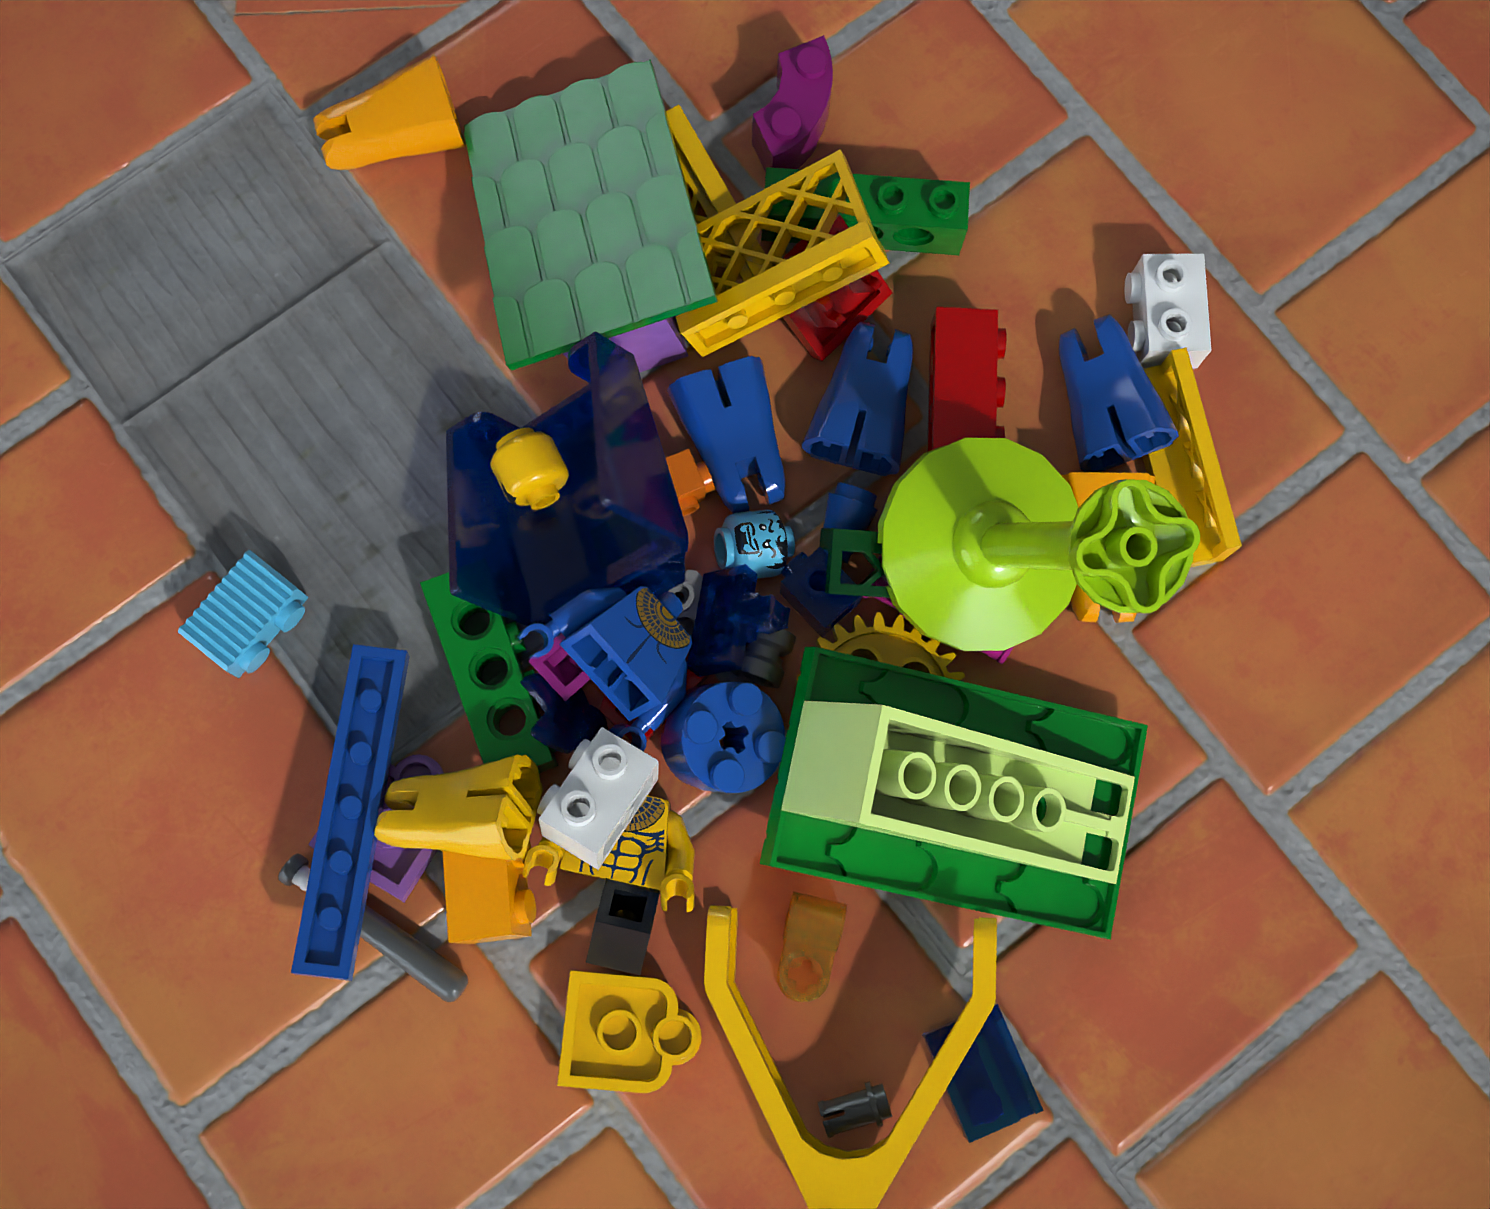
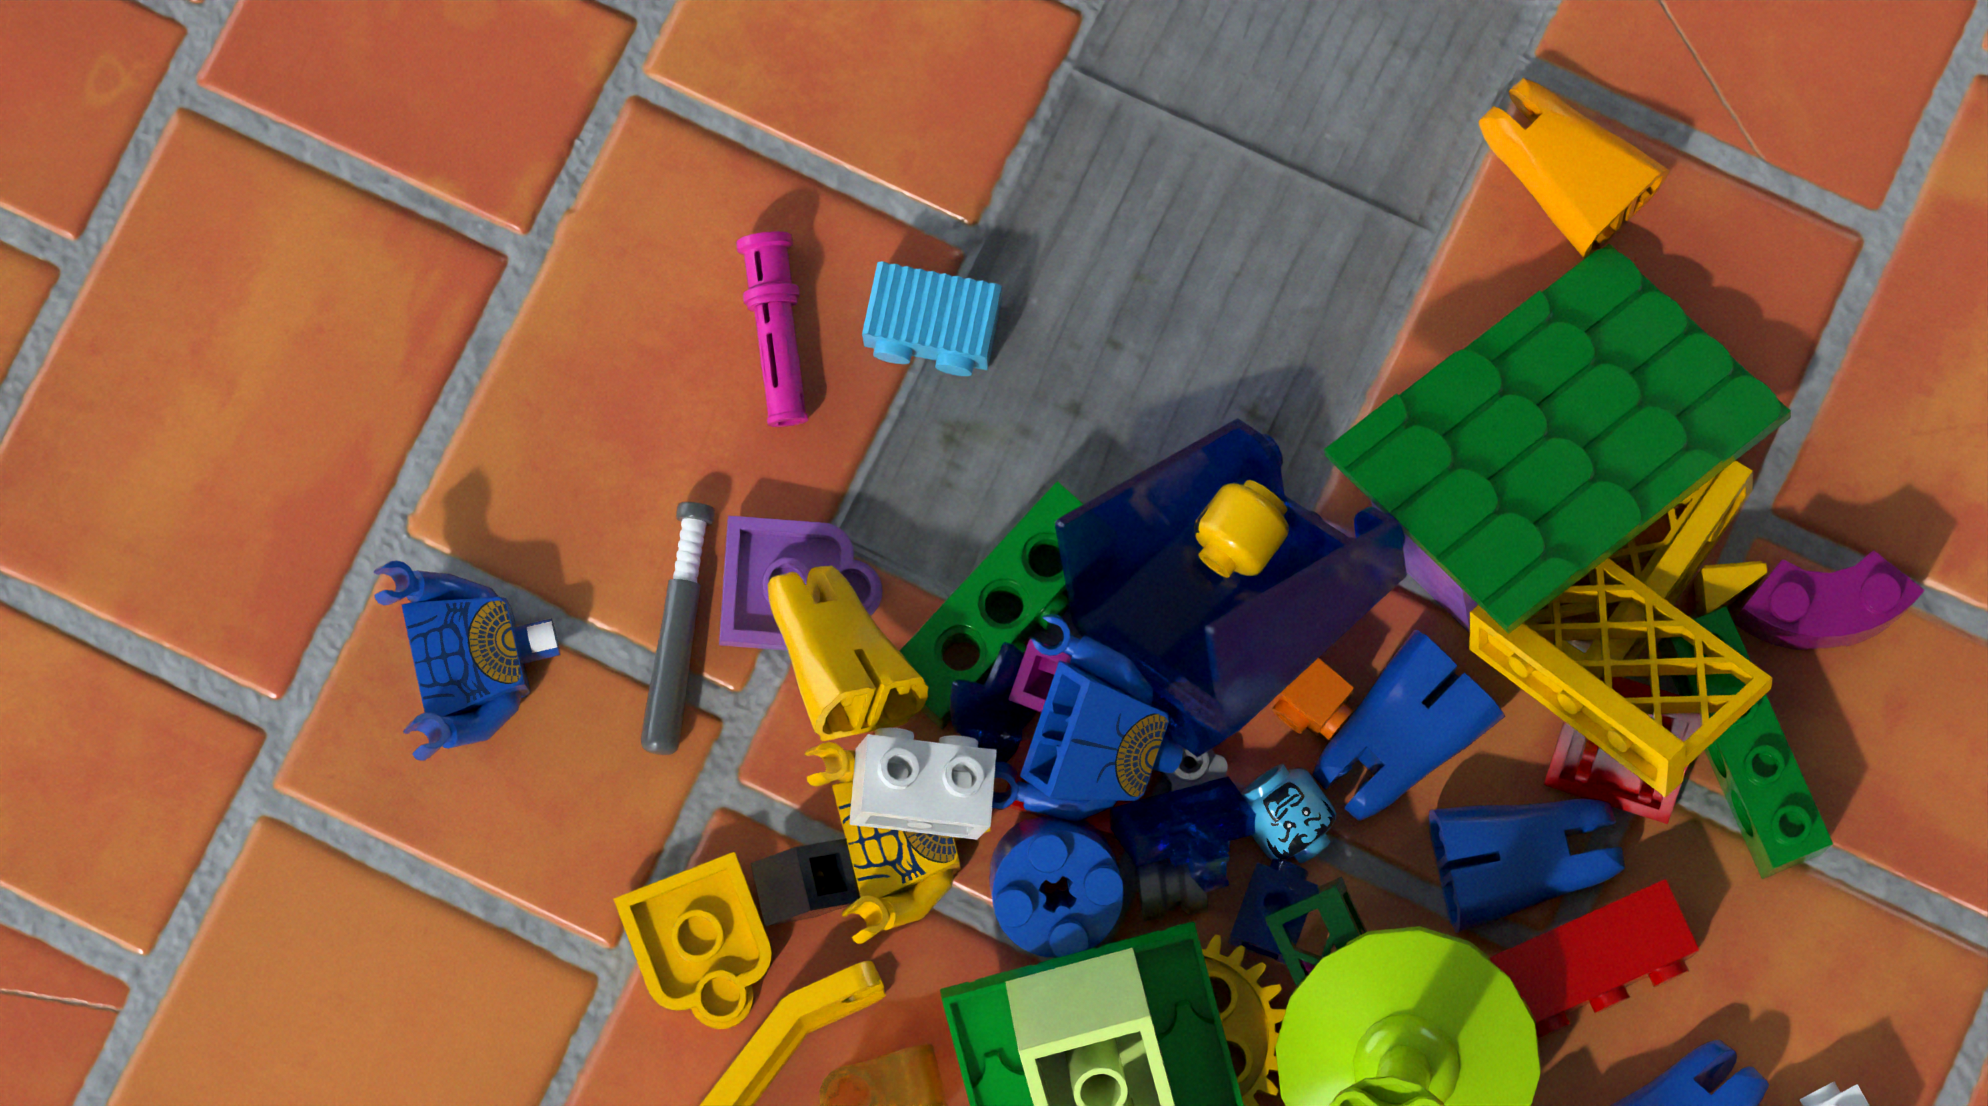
camera: 70 degrees right, 0 degrees up
blue plate [291,644,410,981] -> none
light orange brick [442,840,536,944] -> none
blue cone [819,482,878,564] -> none
none -> blue torso [373,561,560,761]
none -> dark pink pin [736,231,809,427]
none -> yellow slope [1693,561,1767,618]

